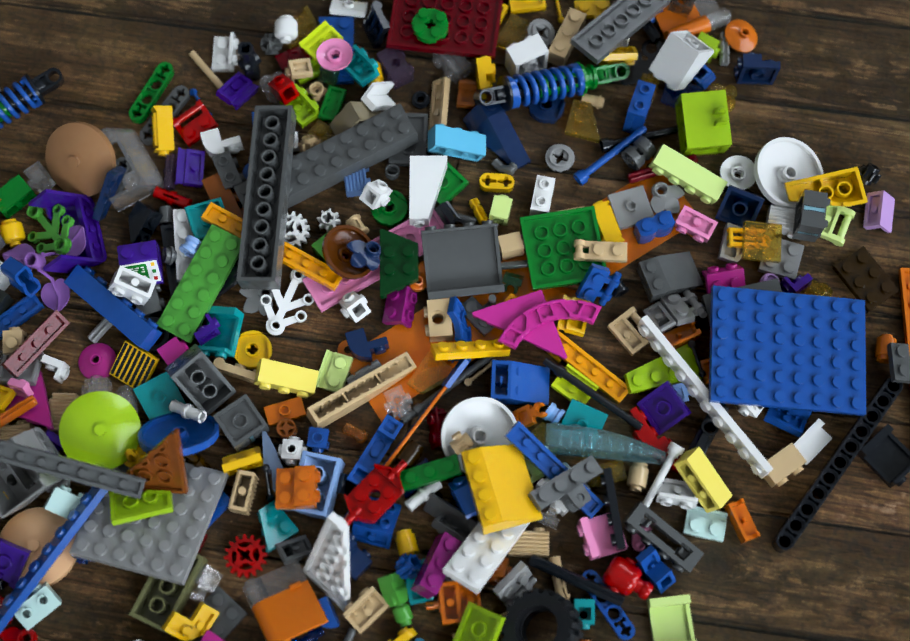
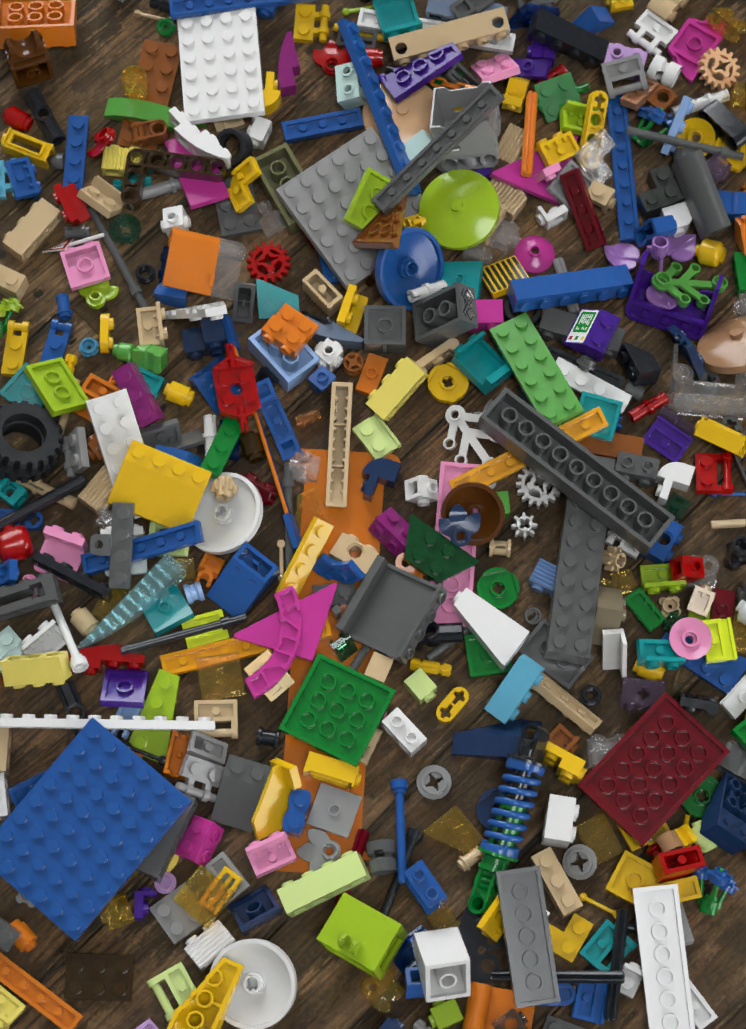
camera: 125 degrees right, 0 degrees up
white brick [108,266,156,306] -> none
light blue wheel [179,235,202,259] -> none
dark purple bracket [194,313,221,346] -> none
dark purple plate [216,71,260,110] -> none
light grey axle [346,360,382,384] -> none
white brick [359,179,393,210] -> none
blue gear [395,553,422,580] -> none
green plate [412,8,449,44] -> none
dark grey arm [491,158,518,175] -> none
tan plate [573,239,628,263] -> none
blue plate [575,263,622,306] -> none
white dish [720,155,756,190] -> none
dark grey container [792,189,830,242] -> none
none -> clear yellow plate [196,652,245,700]
none -> yellow piece [251,758,302,840]
none -> blue plate [281,107,364,143]
none -> clear green tile [663,491,691,521]

